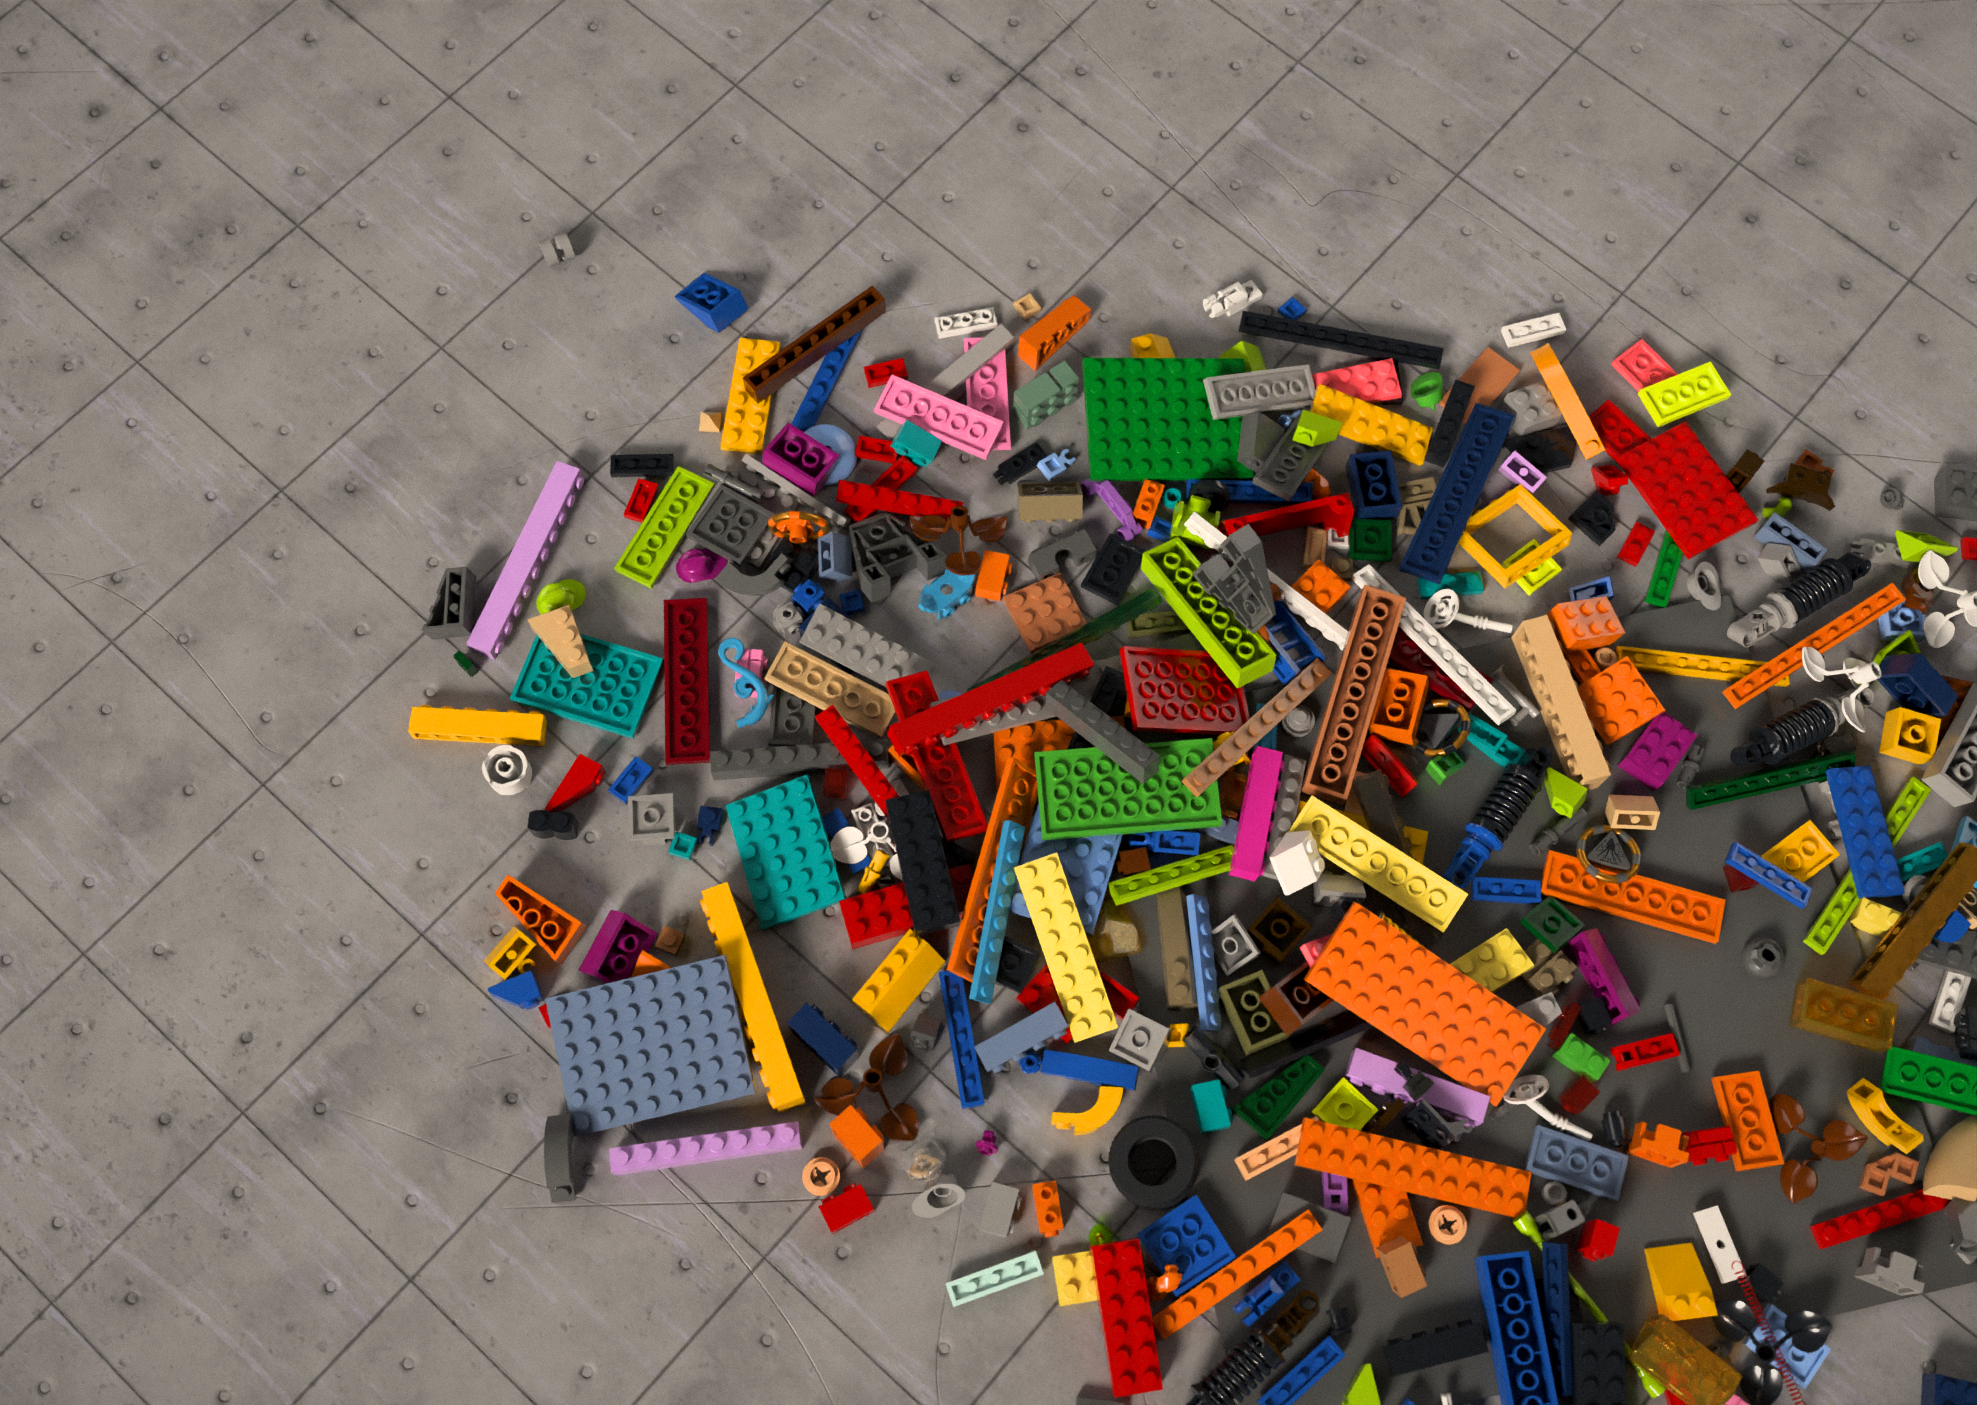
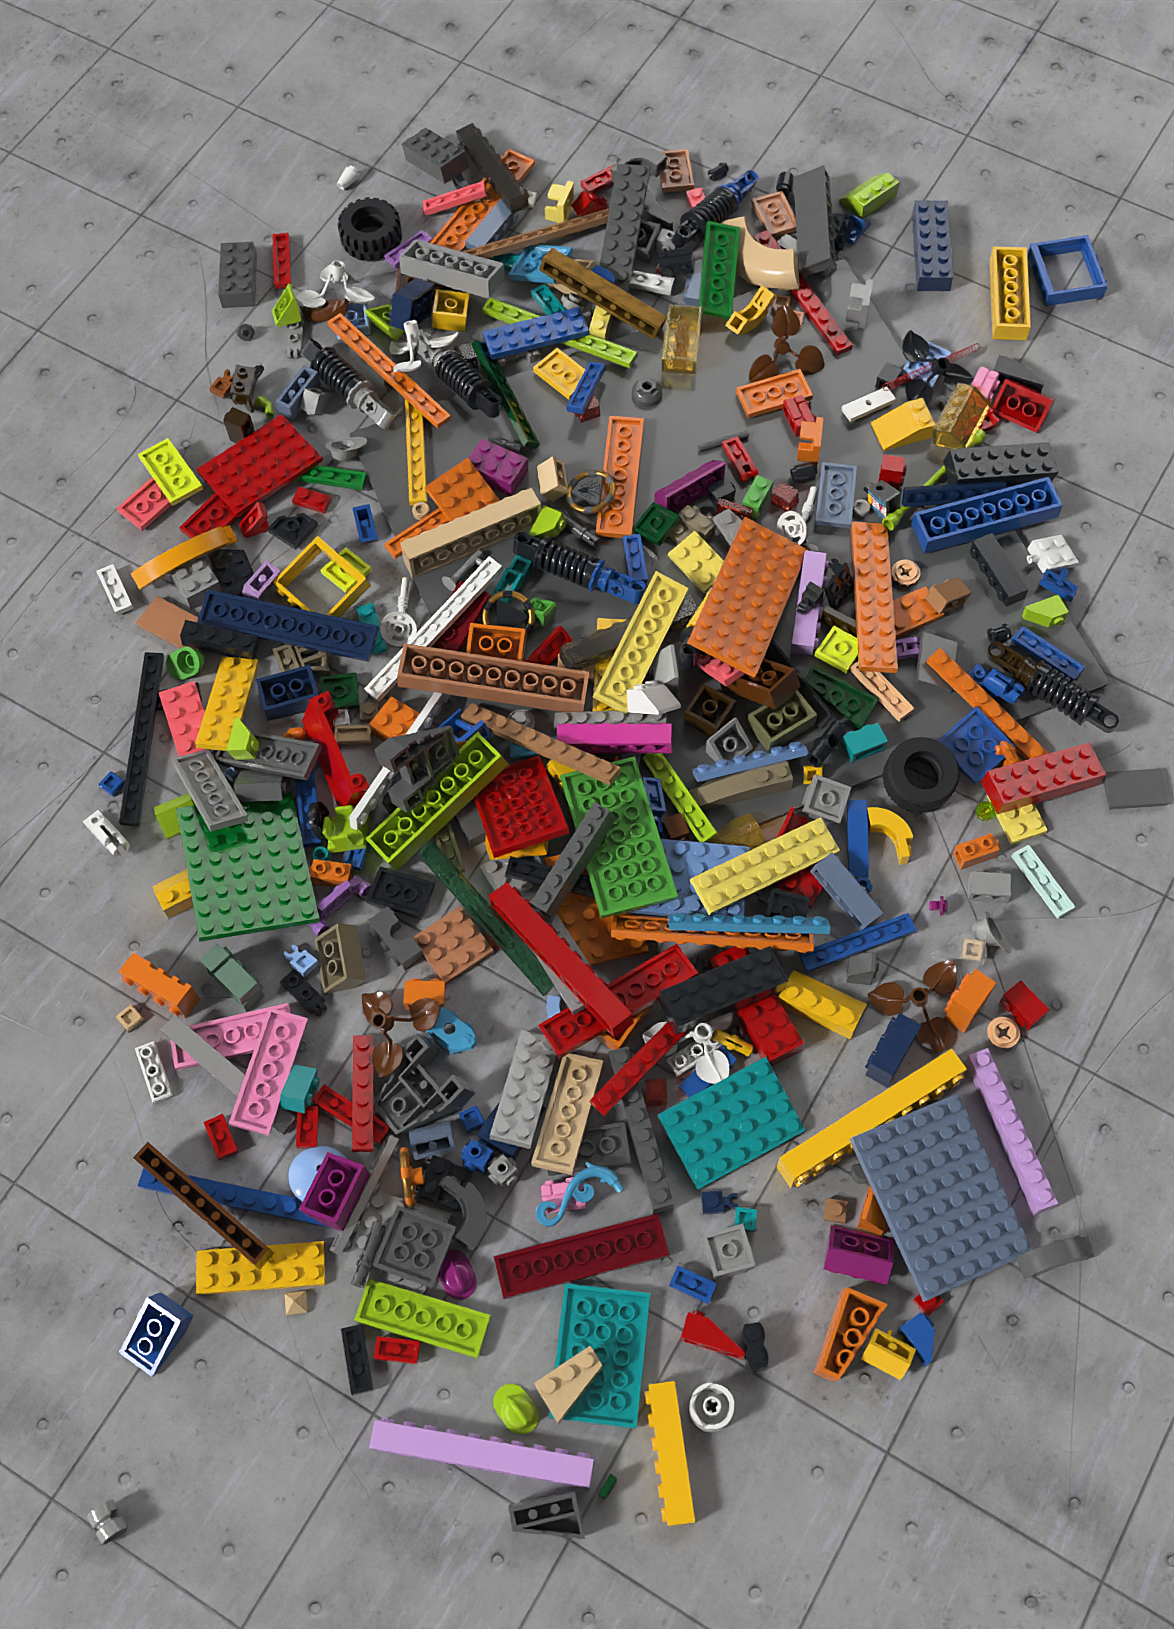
camera: 95 degrees left, 5 degrees down
orange brick [1546,596,1625,653] -> none

